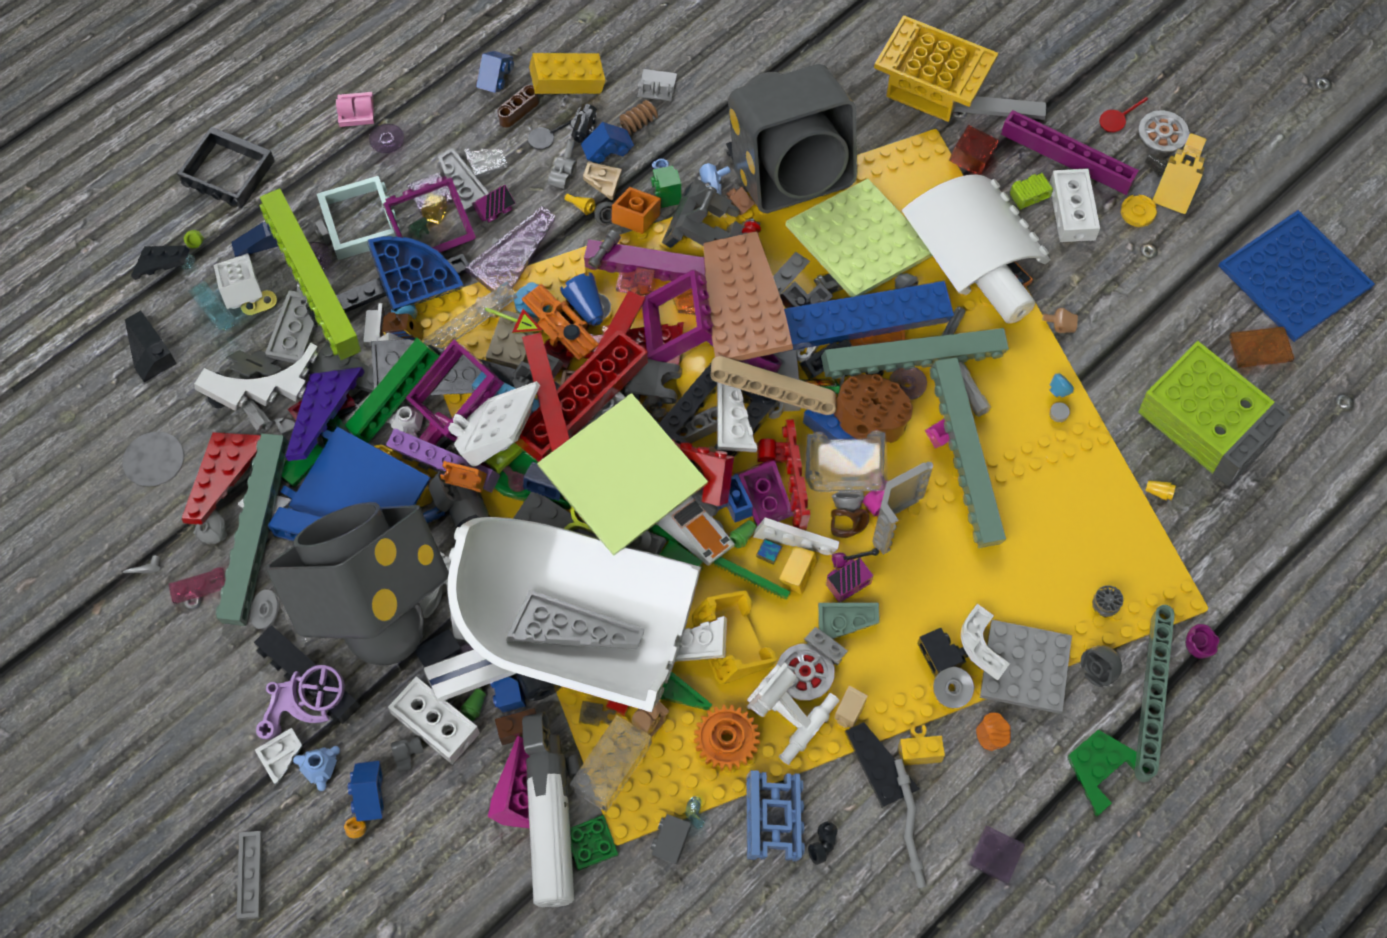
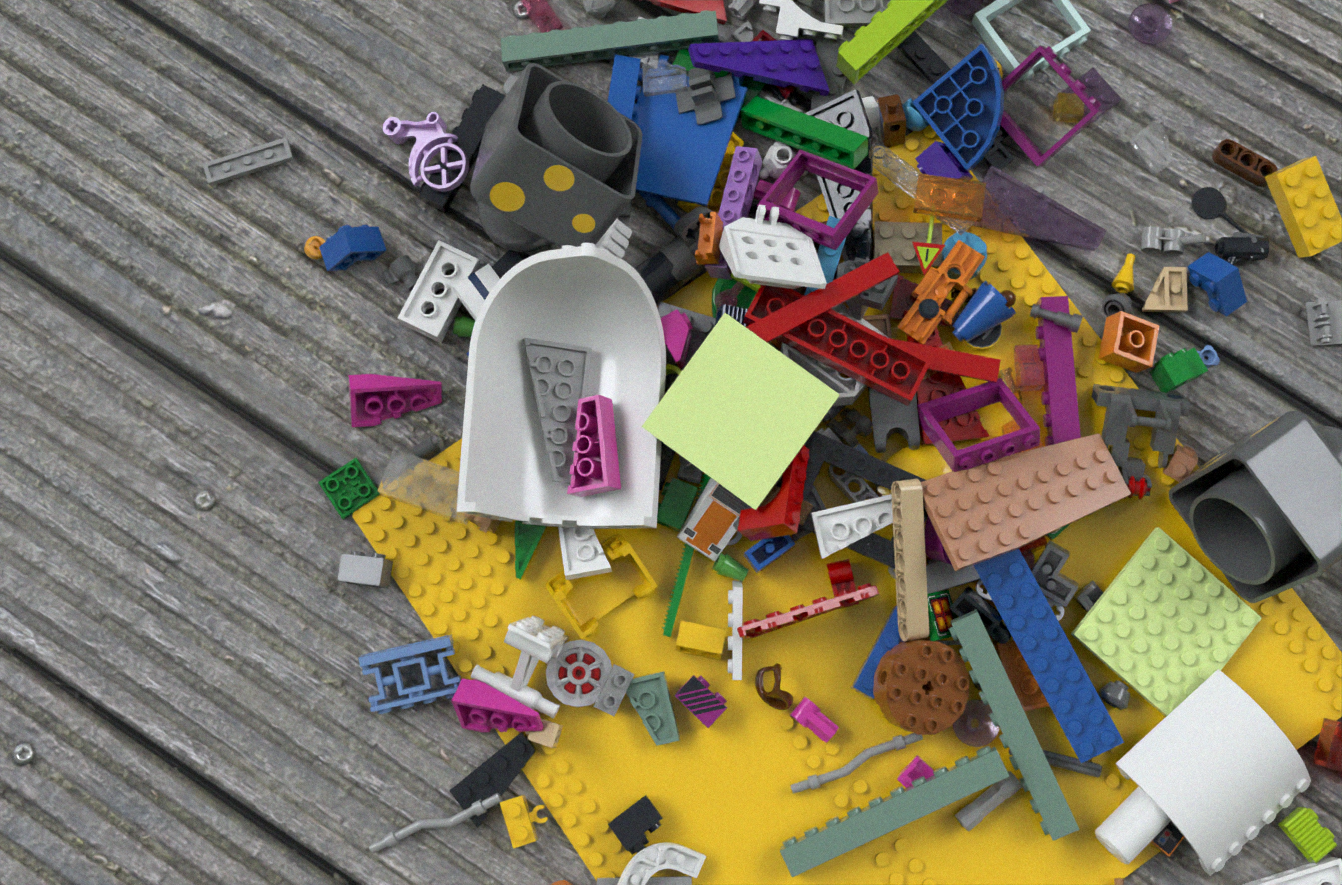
camera: 80 degrees right, 15 degrees up
white wing [255,728,303,785] -> none
light blue rock [293,746,340,791] -> none
white panel [364,303,386,346] -> none
clear green tile [407,217,429,239] -> none
light grey wing [438,148,488,213] -> none
brick [472,185,516,223] -> none
brick [476,51,514,93] -> none
reddish brown brick [495,708,536,745] -> none
white piece [522,712,575,907] -> none
medium nougat piece [620,100,658,135] -> none
clear light blue arm [685,796,705,829] -> none
orange gear [694,705,760,772] -> none
light blue piece [697,163,731,195] -> none
magenta slope [734,460,794,527] -> none
tile [756,538,782,565] -> none
light grey plate [773,252,810,295] -> none
clear windscreen [805,430,888,492] -> none
black arm [808,821,838,865] -> none
light grey hat [832,490,864,513] -> none
hinge [832,548,879,569] -> none
light grey hinge [872,462,933,555] -> none
light grey dish [933,667,974,708] -> none
none -> dark pink wedge [451,678,543,732]
none -> dark pink wedge [567,395,621,497]
none -> clear wing [642,55,688,97]
none -> dark pink slope [660,309,693,369]
none -> dark grey piece [675,68,736,125]
none -> light grey bar [790,733,923,794]
none -> clear orange tile [913,173,986,223]
none -> dark purple slope [915,141,973,180]

